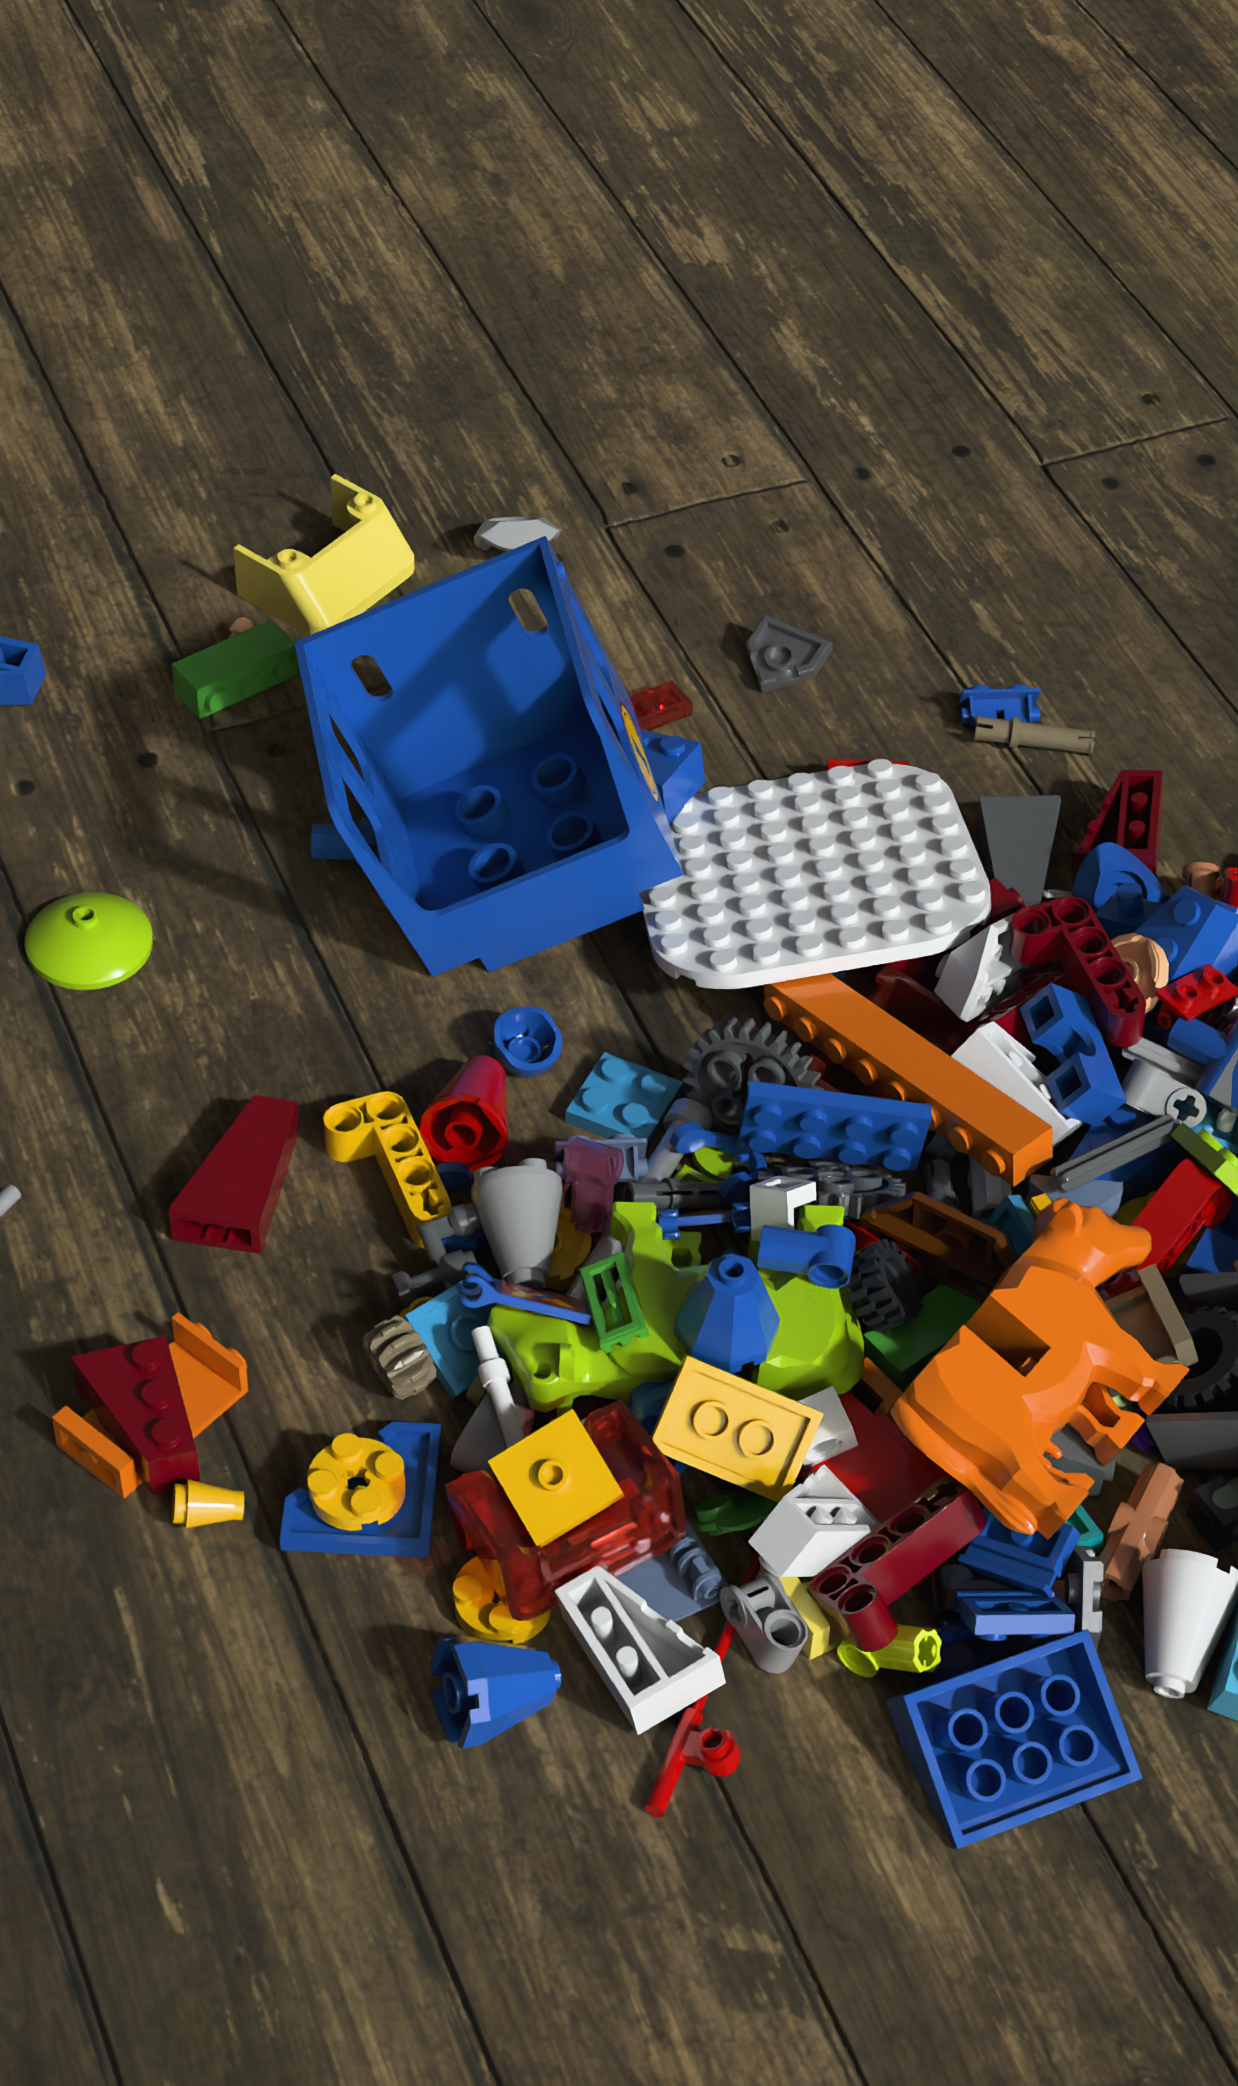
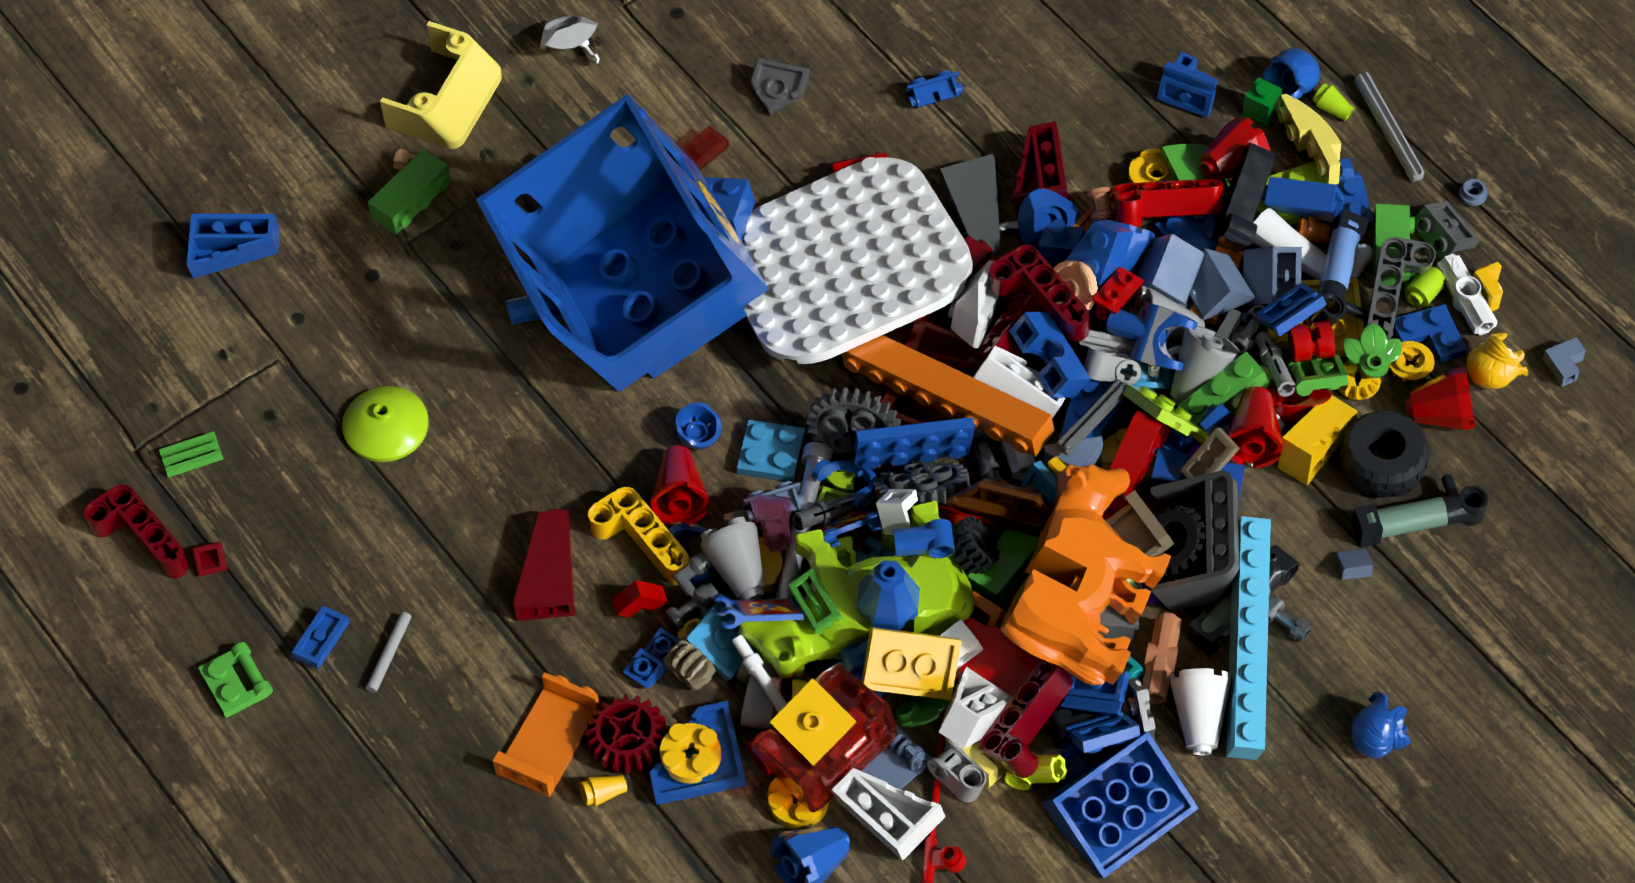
camera: 10 degrees left, 10 degrees up
dark red wedge [71,1335,201,1495] -> none
dark tan pin [973,715,1095,755] -> none
none -> dark red gear [585,694,668,775]
none -> red piece [612,580,667,618]
none -> blue slope [623,627,681,689]

